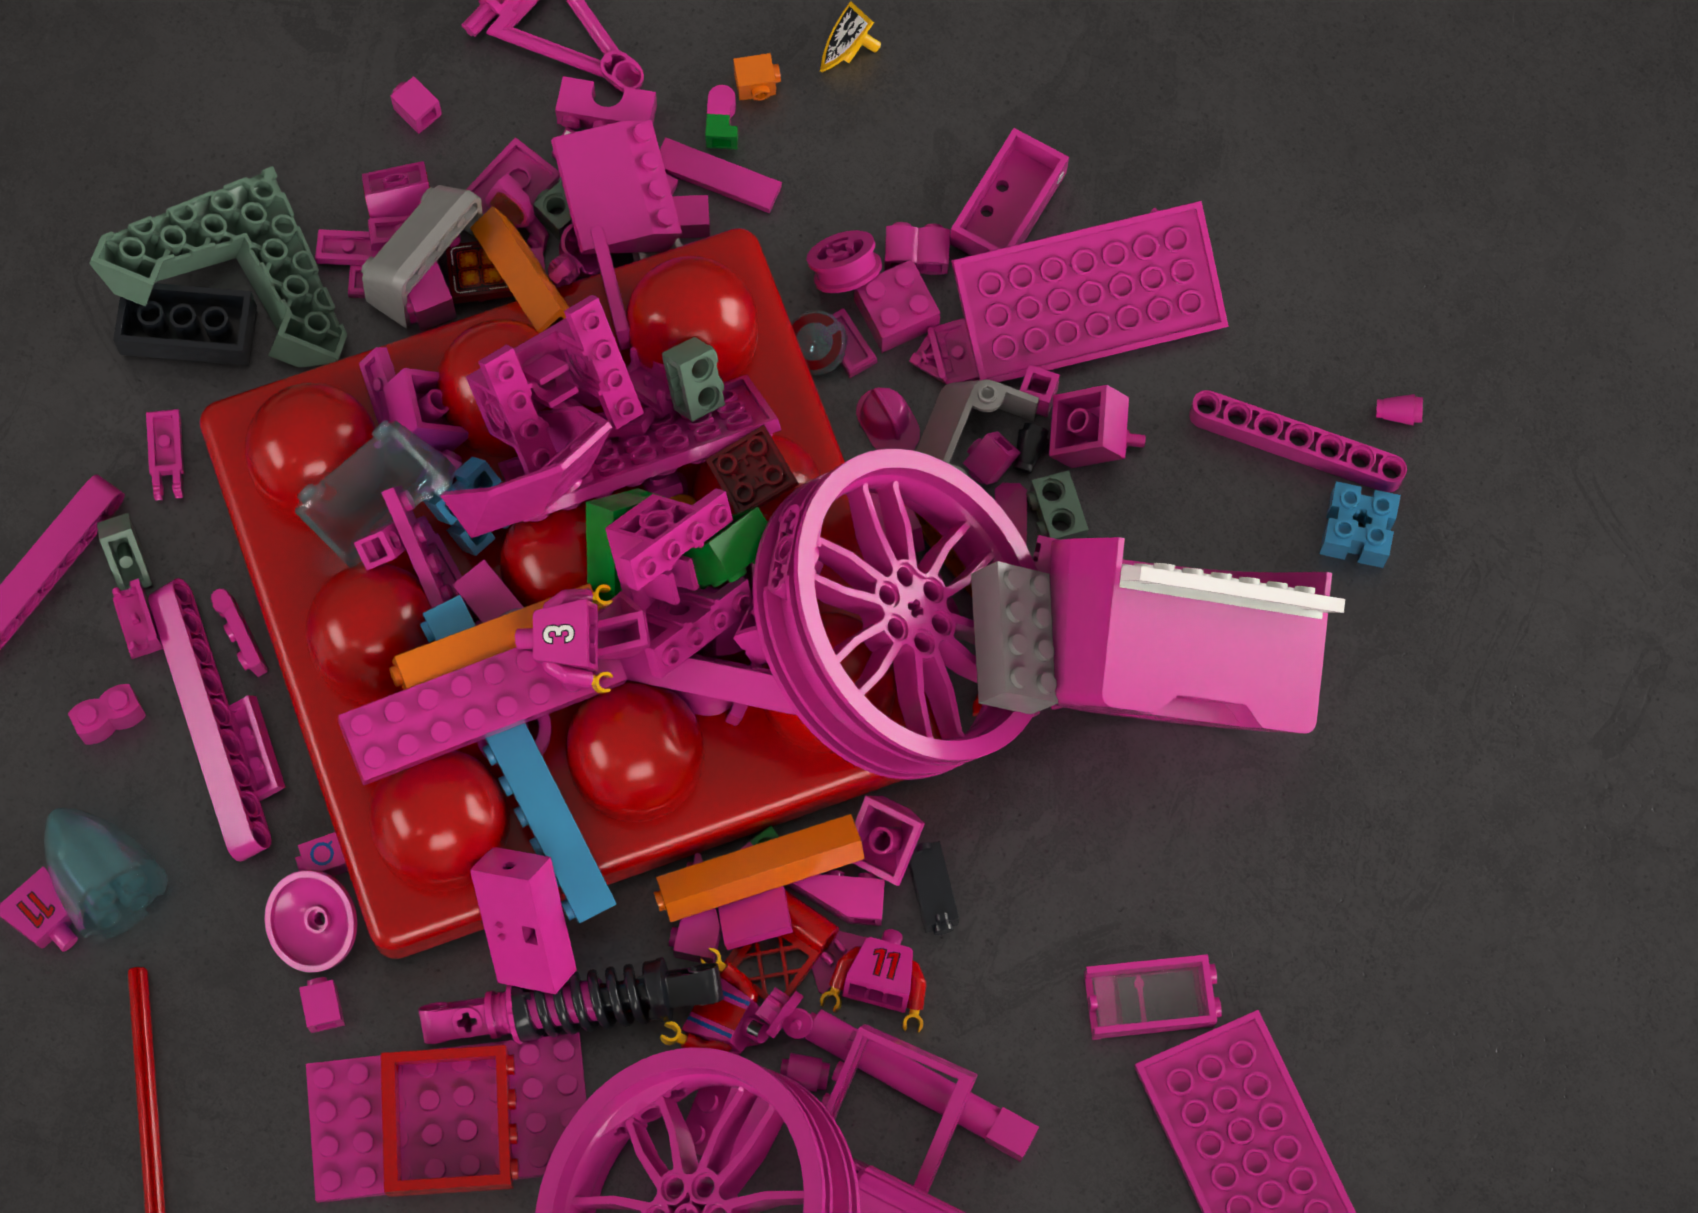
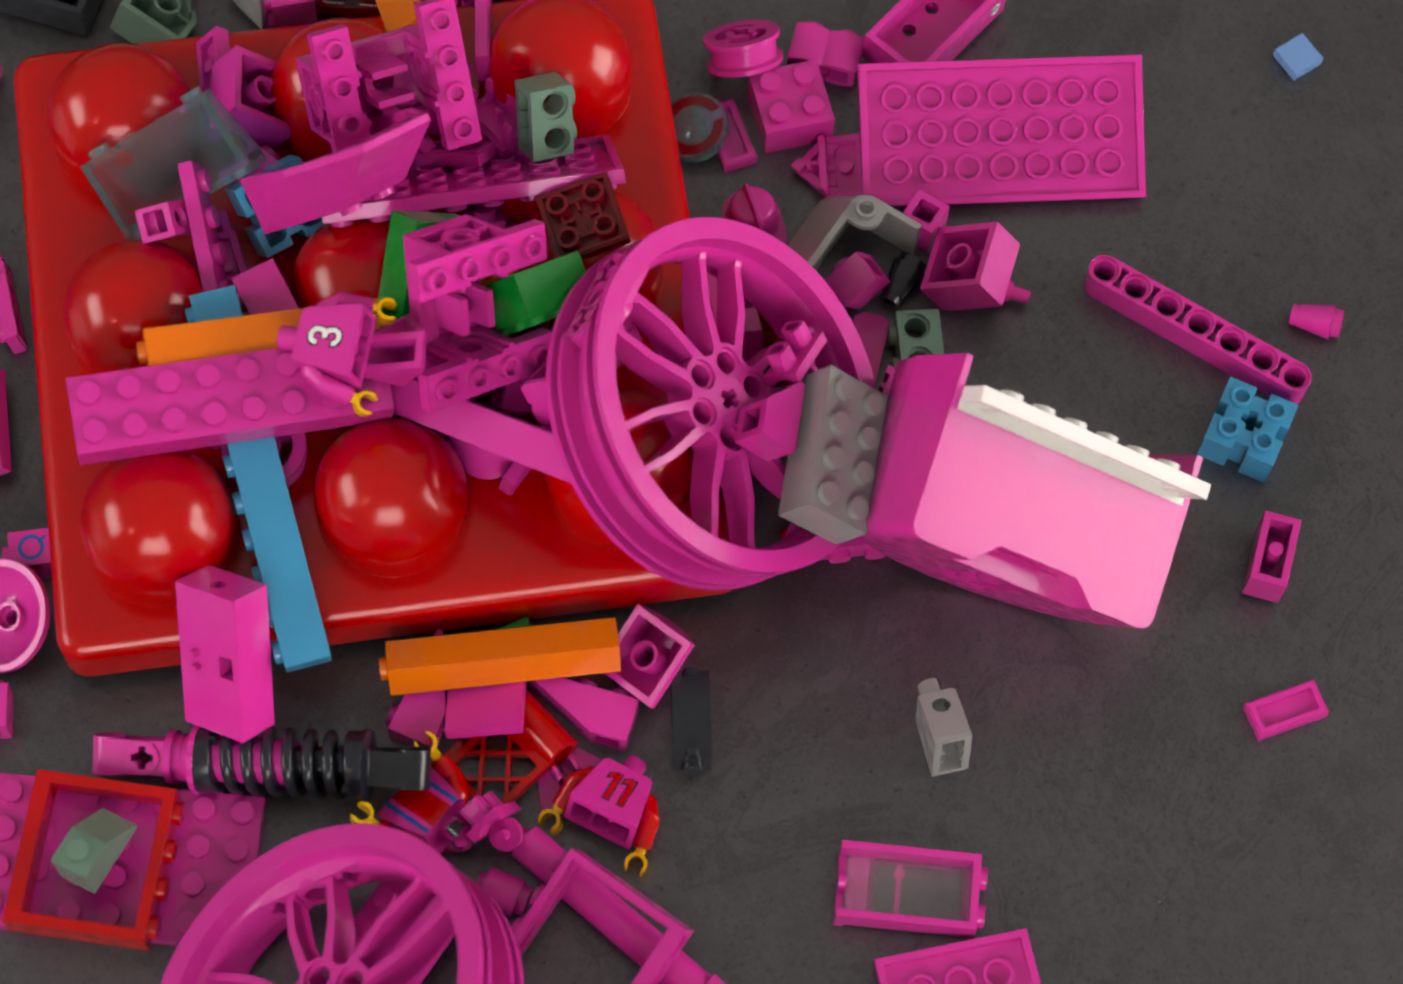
camera: 10 degrees right, 5 degrees down
none -> sand green slope [51,808,138,894]
none -> dark pink slope [735,381,806,462]
none -> dark pink hips [763,320,827,386]
none -> light grey torso [915,678,973,777]
none -> dark pink brick [1242,510,1302,603]
none -> dark pink tile [1243,679,1329,741]
none -> medium blue tile [1273,33,1323,80]

